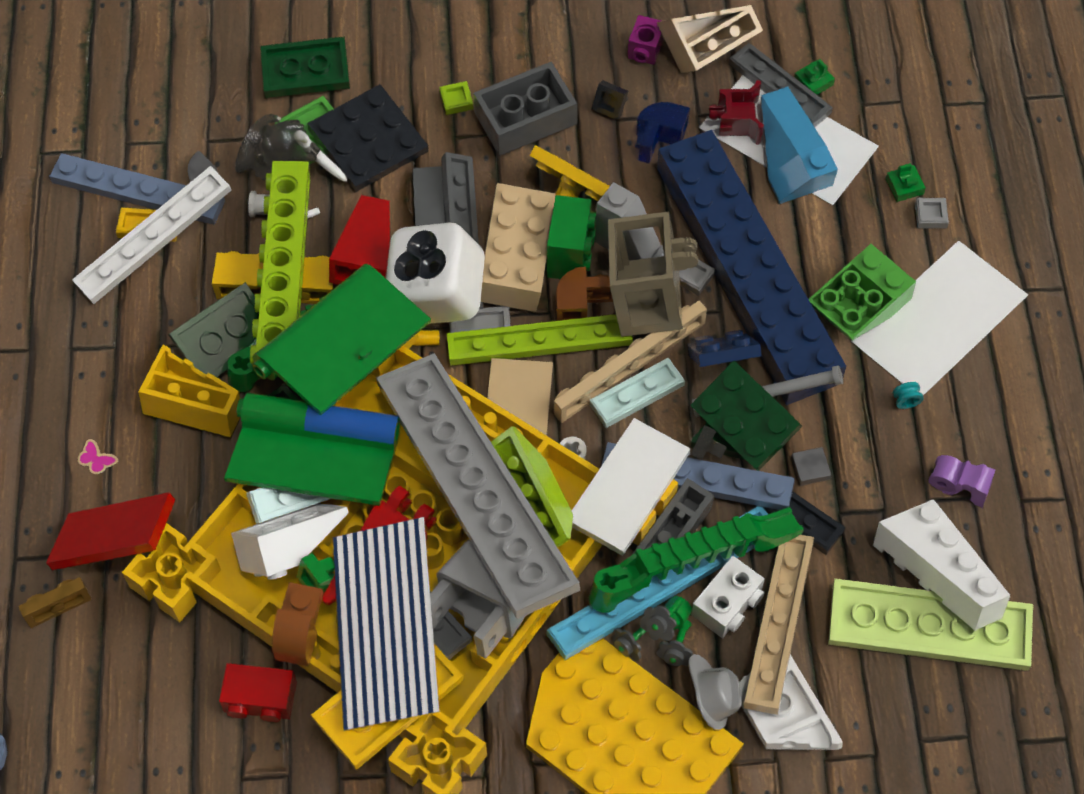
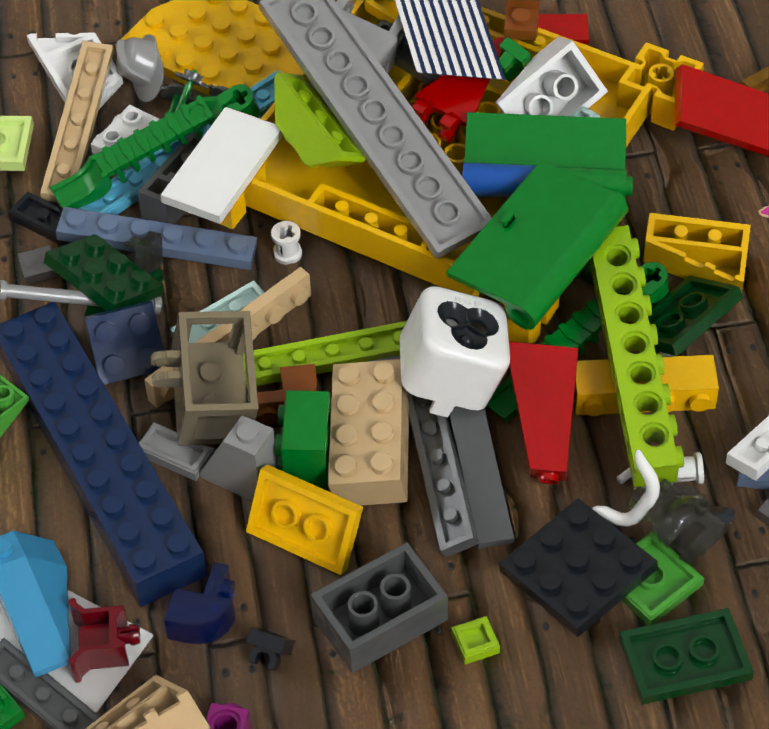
camera: 175 degrees right, 10 degrees down
tan tile [487,358,553,435] -> none

